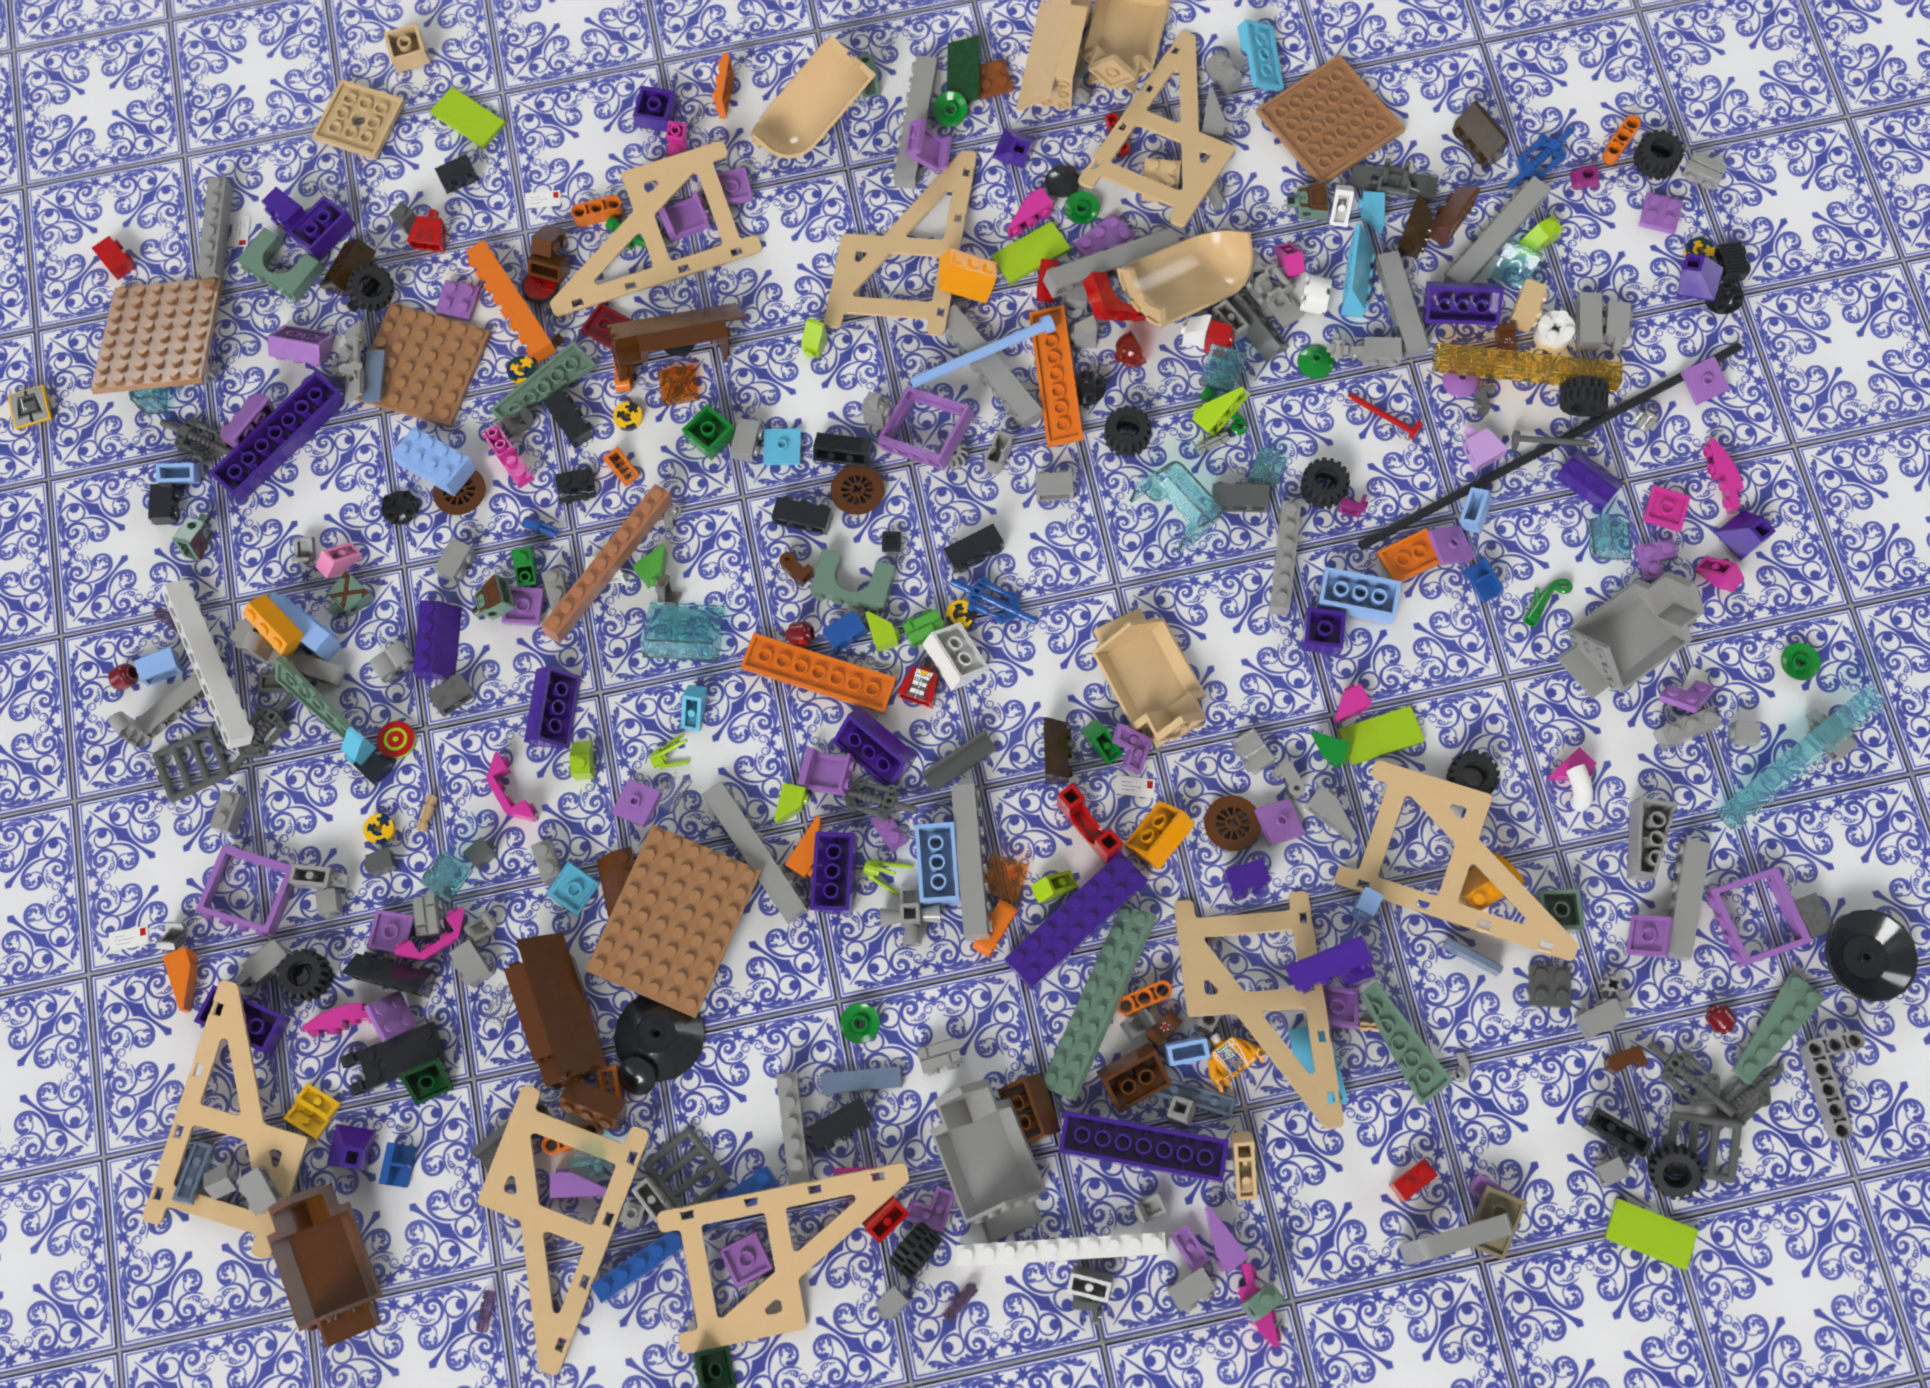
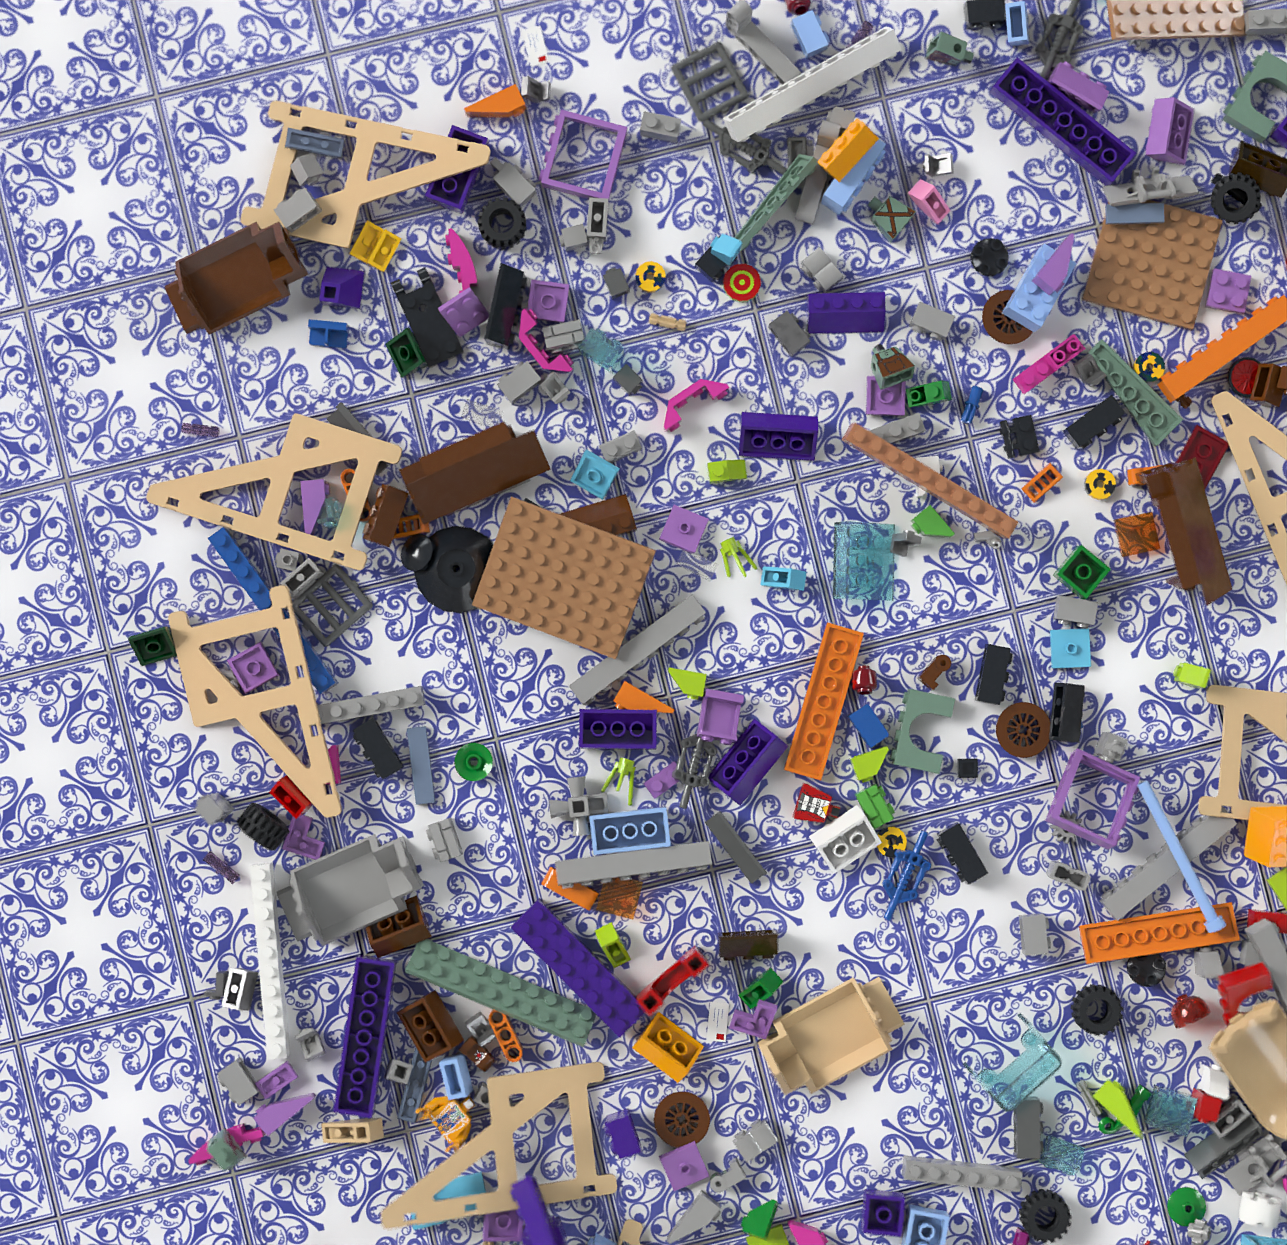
camera: 80 degrees right, 15 degrees up
none -> medium lavender slope [1032,233,1074,295]

